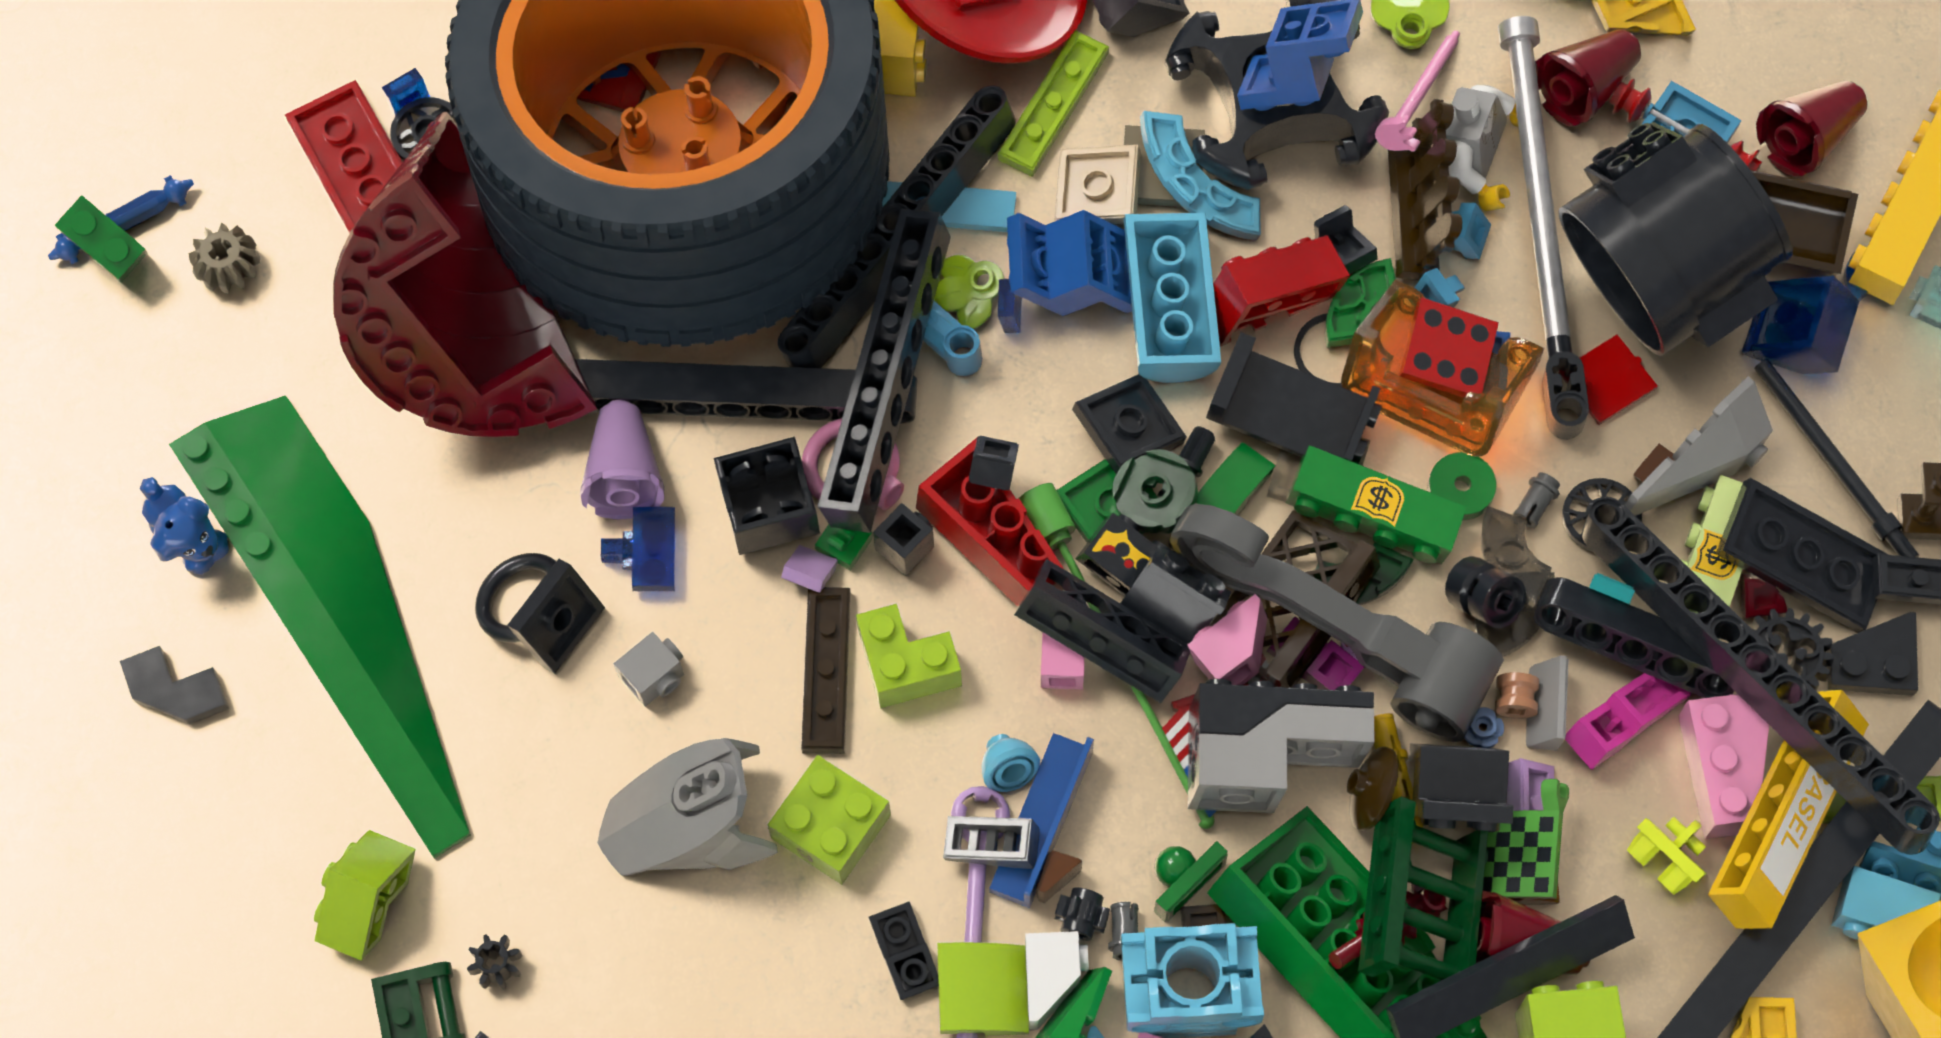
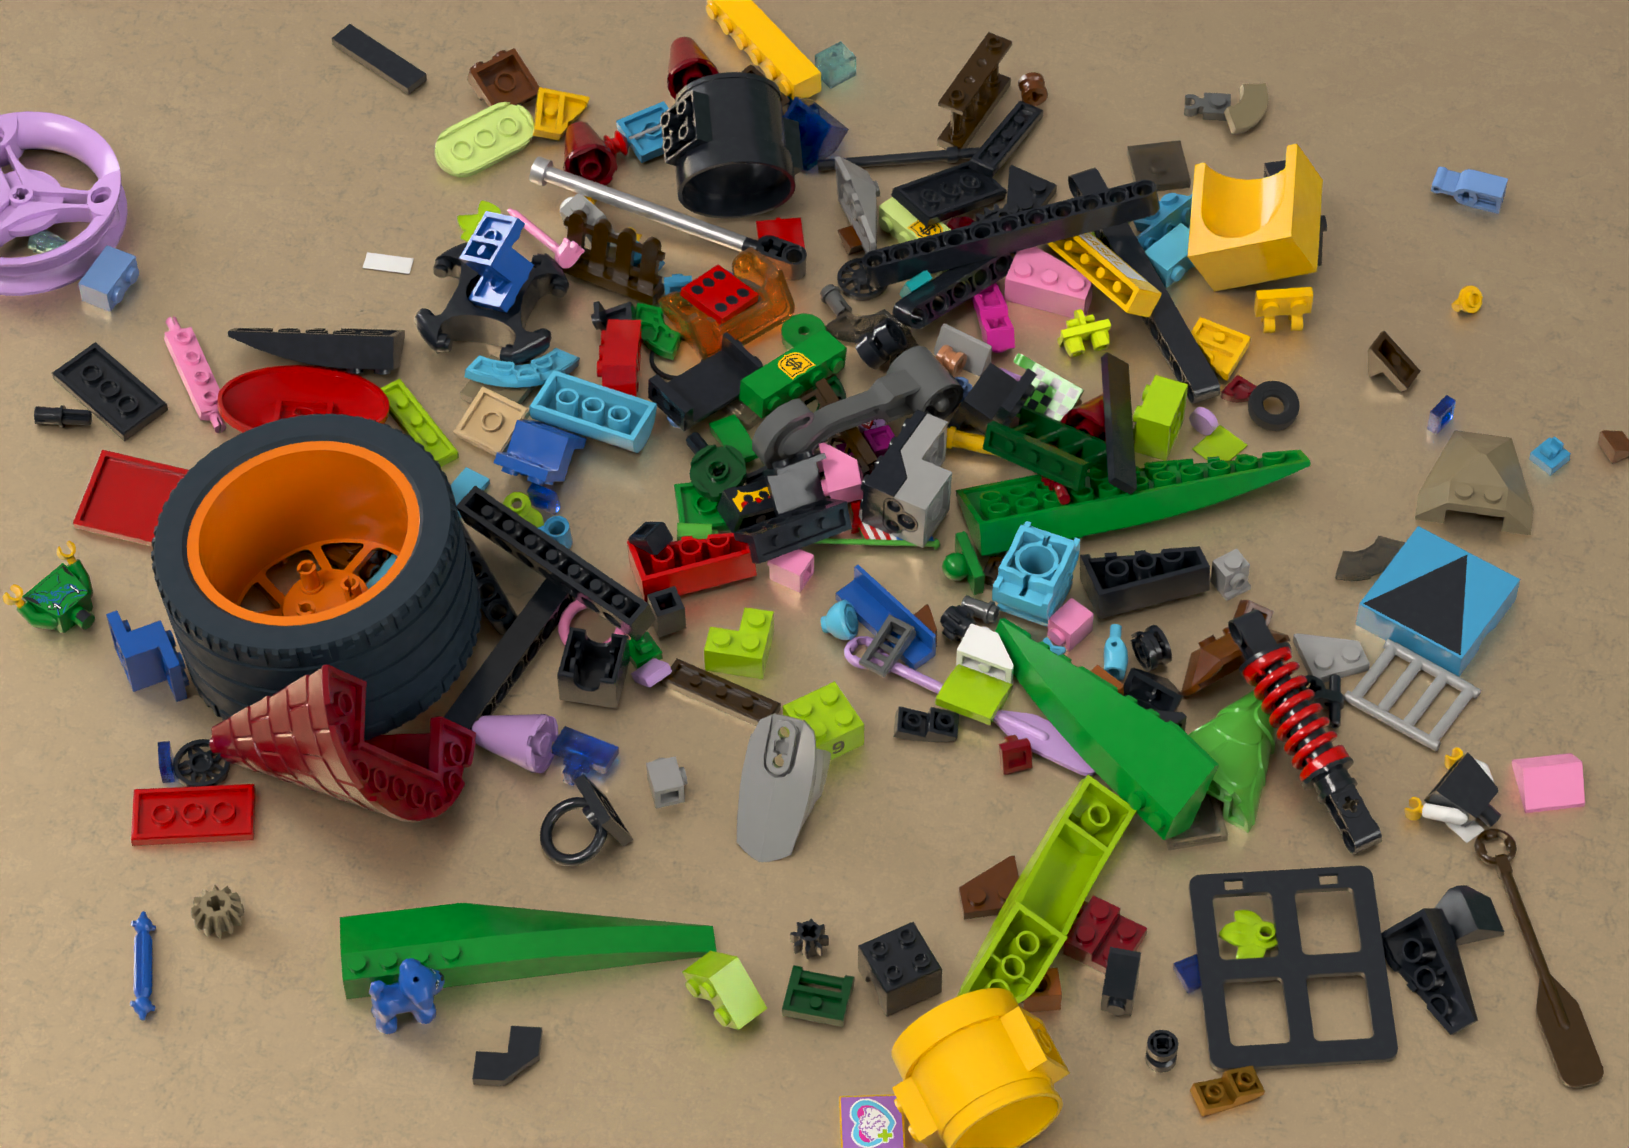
camera: 65 degrees left, 15 degrees down
green brick [54,195,148,283] -> none
black tile [1072,374,1187,474] -> none
dark brown dish [1347,746,1398,831] -> none

